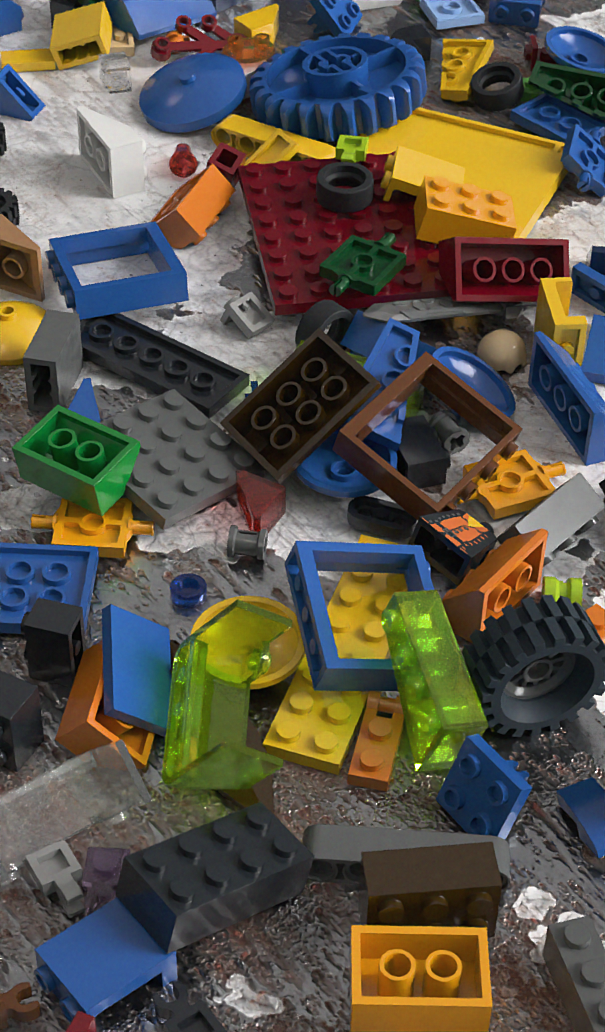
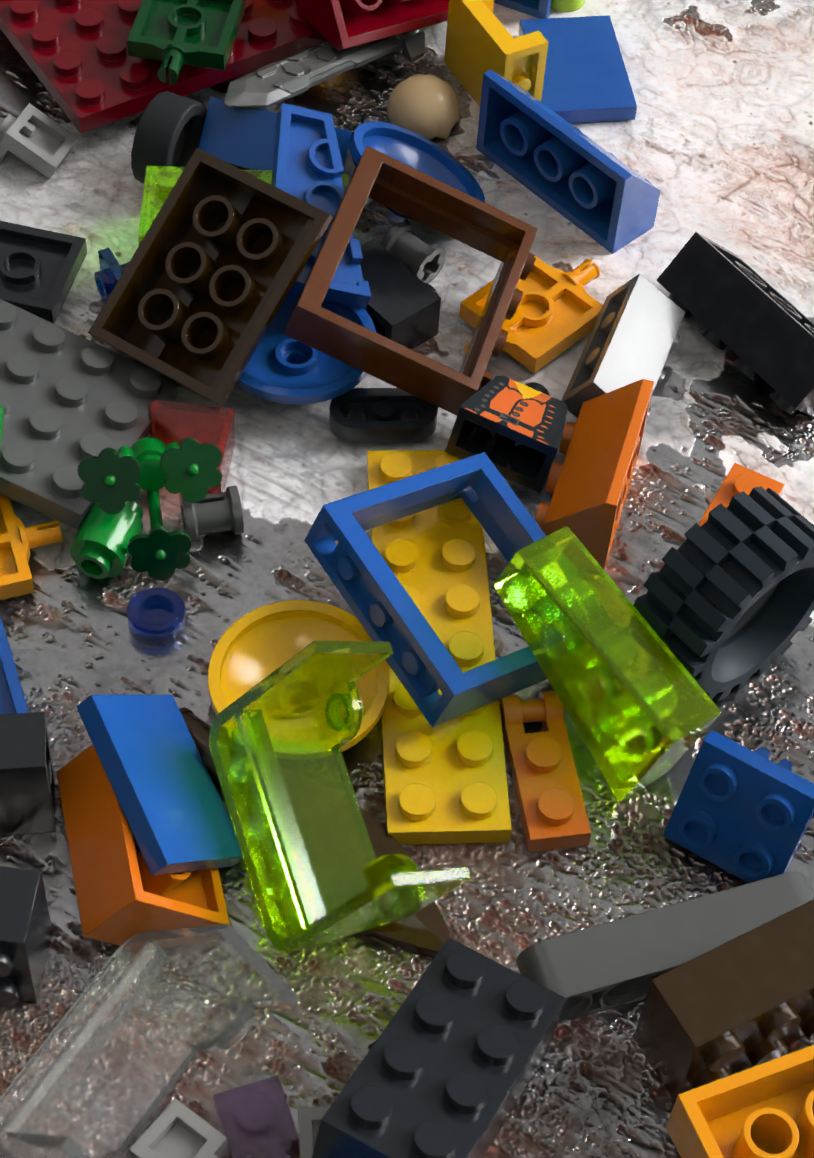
camera: 25 degrees left, 10 degrees up
lime wheel [541,576,583,606] -> none
none -> green brick [69,501,143,579]
none -> dark green plant [77,437,222,580]

